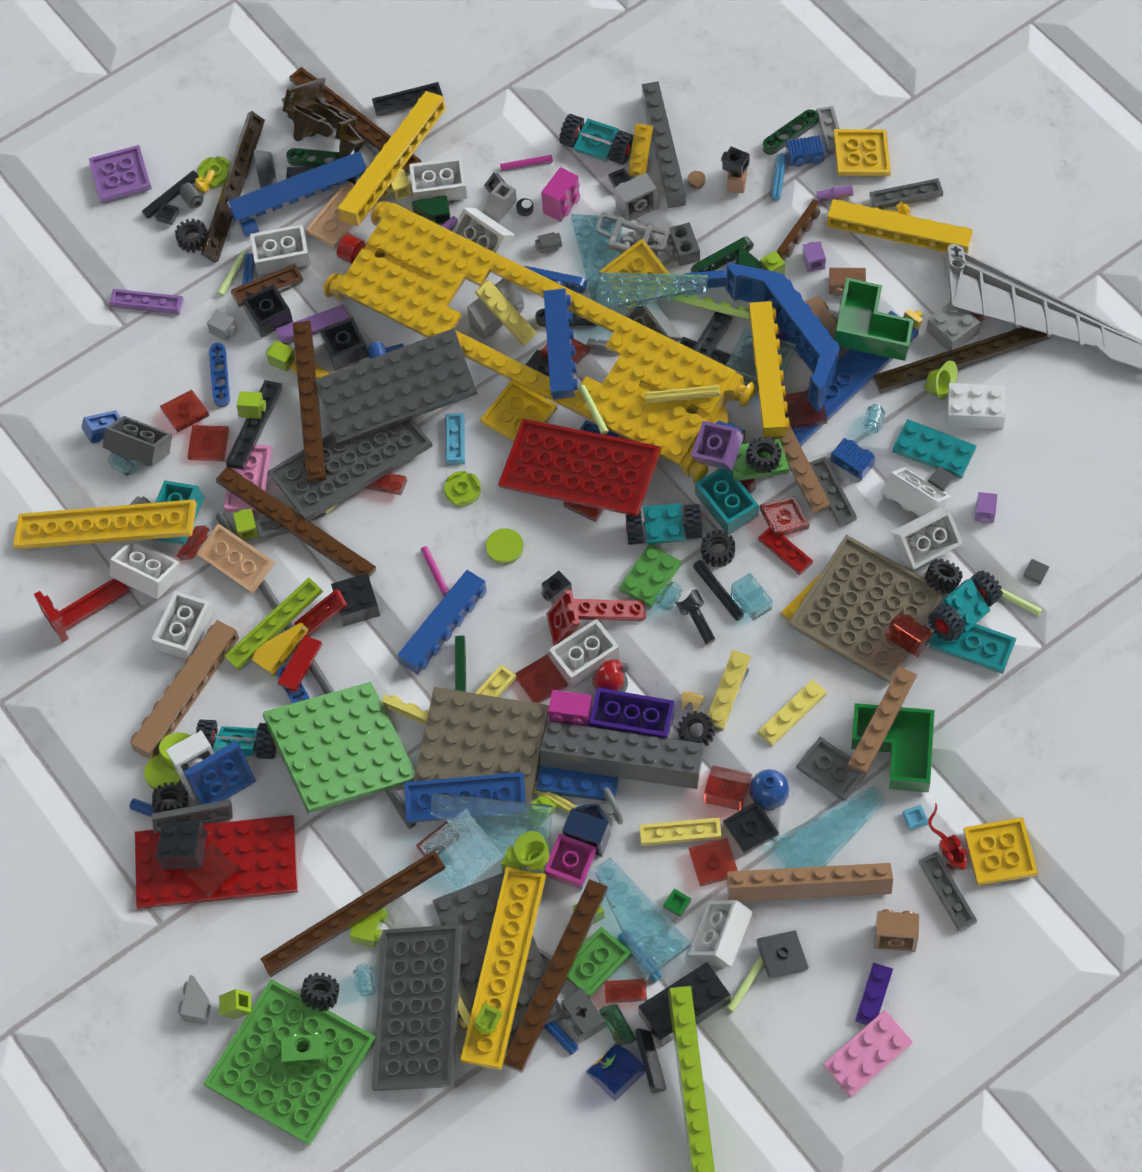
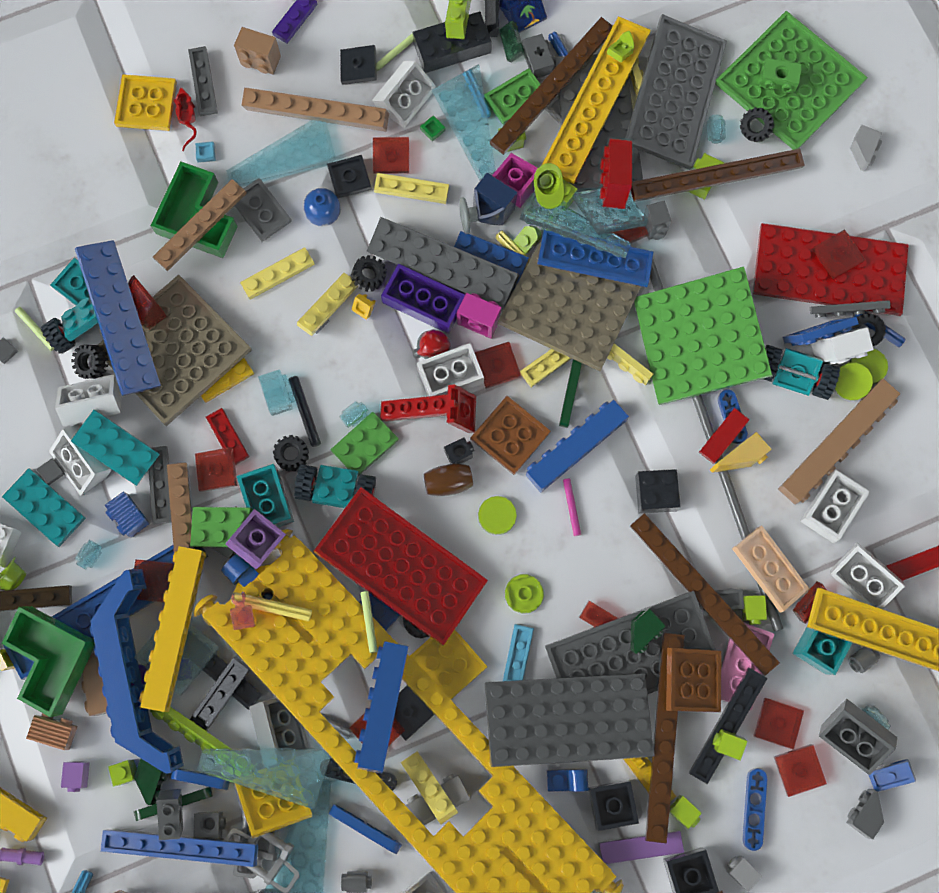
camera: 170 degrees left, 15 degrees up
black brick [156,821,207,869] -> none
lime brick [219,989,252,1019] -> none
lime plate [224,577,323,671] -> none
red tile [294,589,347,636] -> none
clear red plate [604,978,647,1003] -> none
black piece [675,589,716,645] -> none
clear red slope [704,765,752,811] -> none
black tyre [746,437,782,473] -> none
reddish brown plate [777,199,821,261] -> none
medium lavender brick [975,492,998,524] -> none
none -> teal plate [71,409,160,486]
none -> blue plate [75,240,161,396]
none -> blue plate [100,830,258,867]
none -> dark grey brick [157,789,183,840]
none -> plate [230,592,255,630]
none -> reddish brown piece [423,464,473,496]
none -> dark orange plate [470,396,551,475]
none -> red brick [600,139,632,209]
none -> dark green slope [630,608,665,654]
none -> dark grey brick [642,201,672,240]
none -> dark orange plate [666,648,721,712]
none -> dark grey slope [846,789,884,840]

